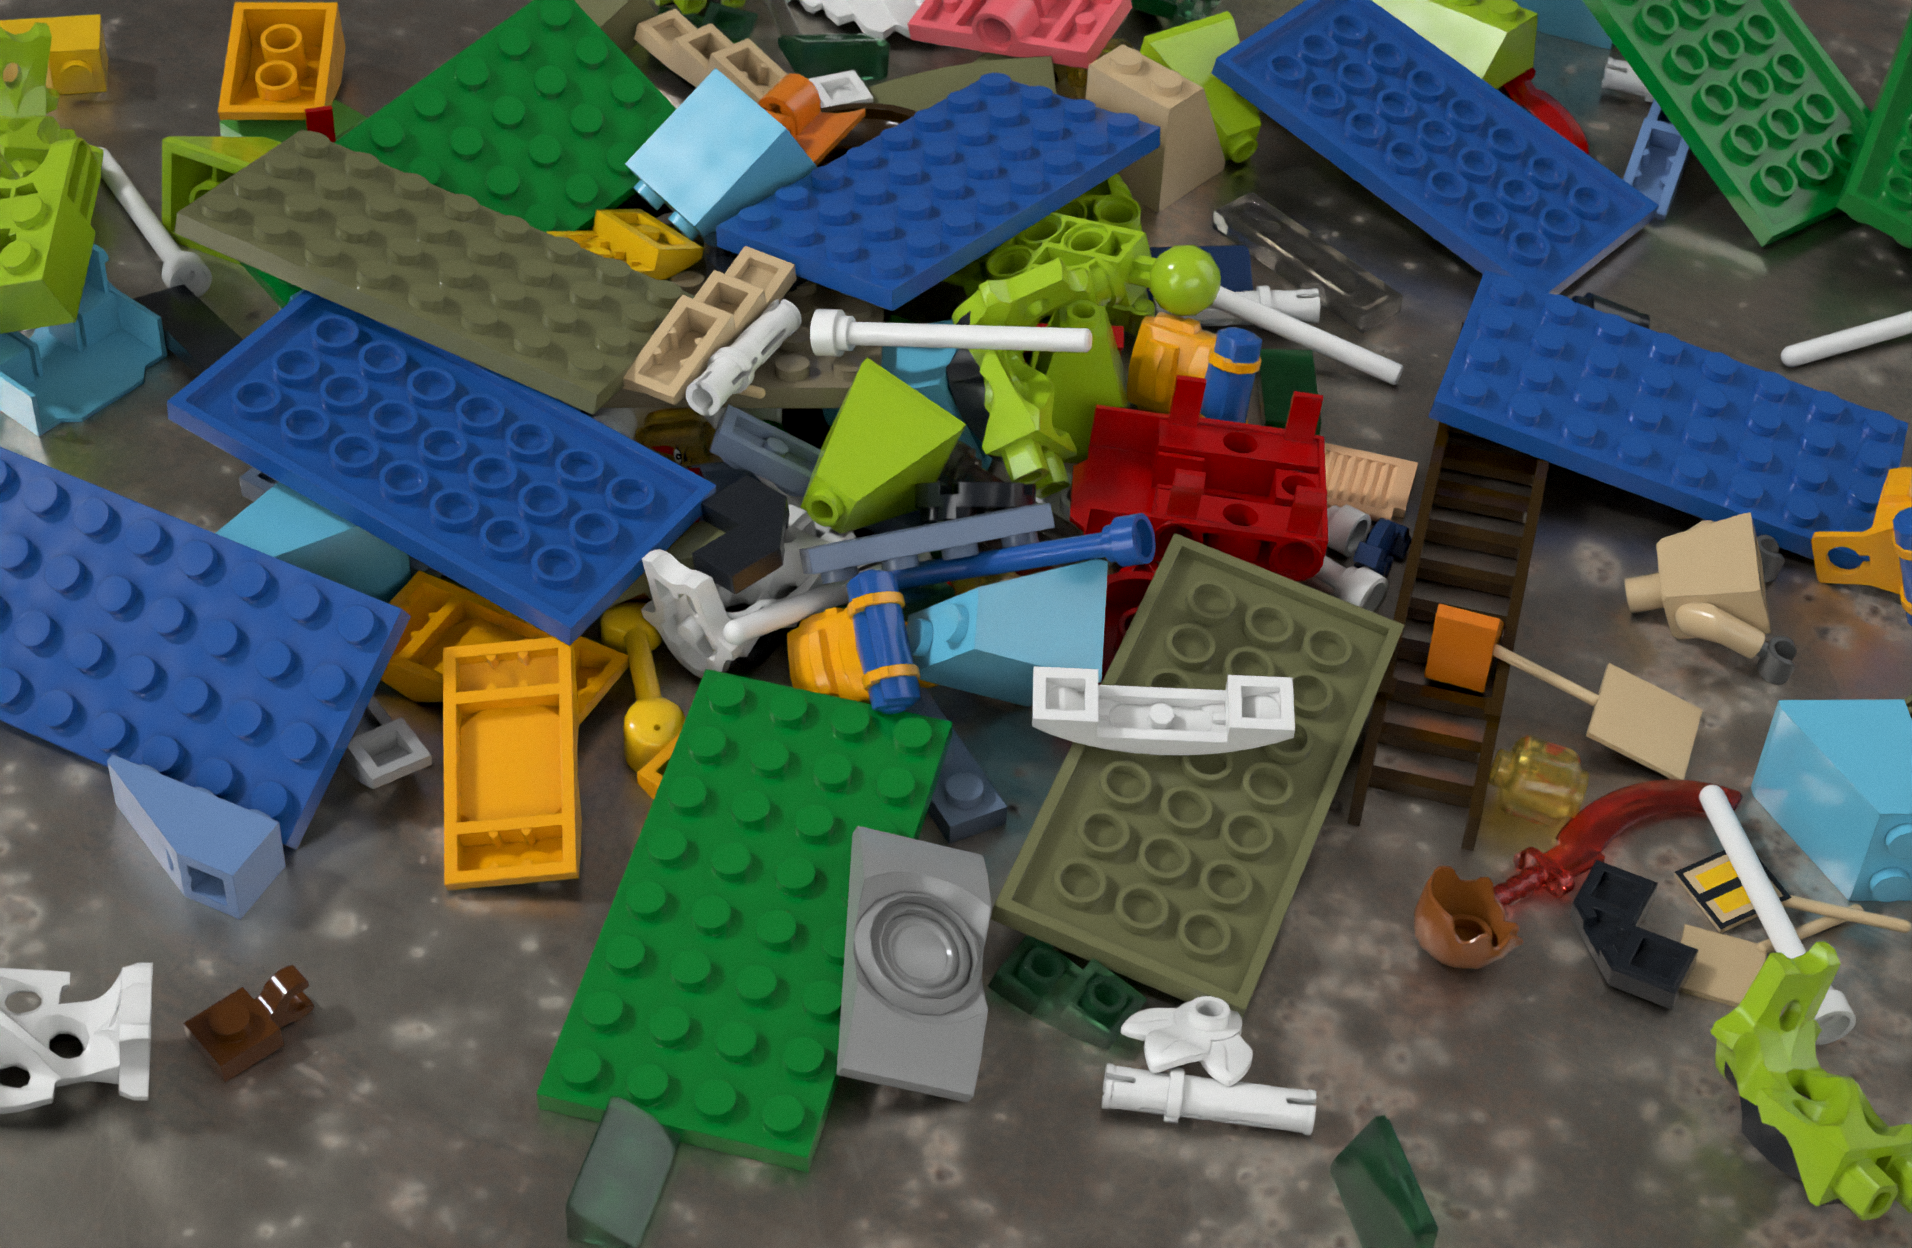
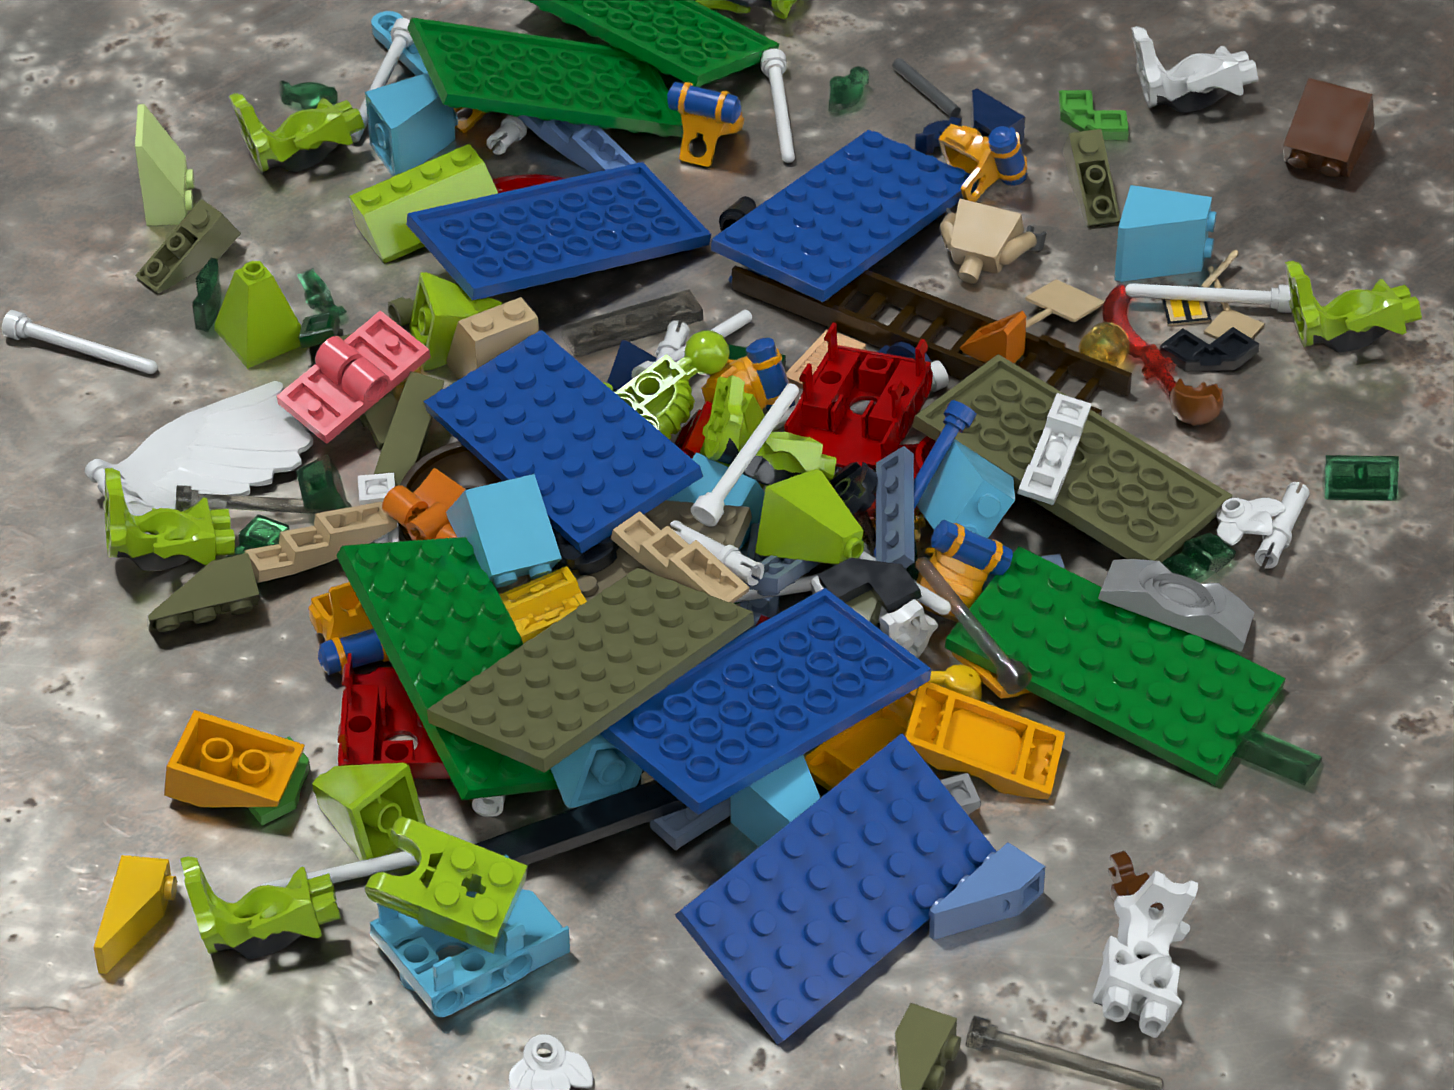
camera: 70 degrees left, 0 degrees up
none -> piece [667,82,745,167]
none -> clear smoke piece [915,557,1032,694]

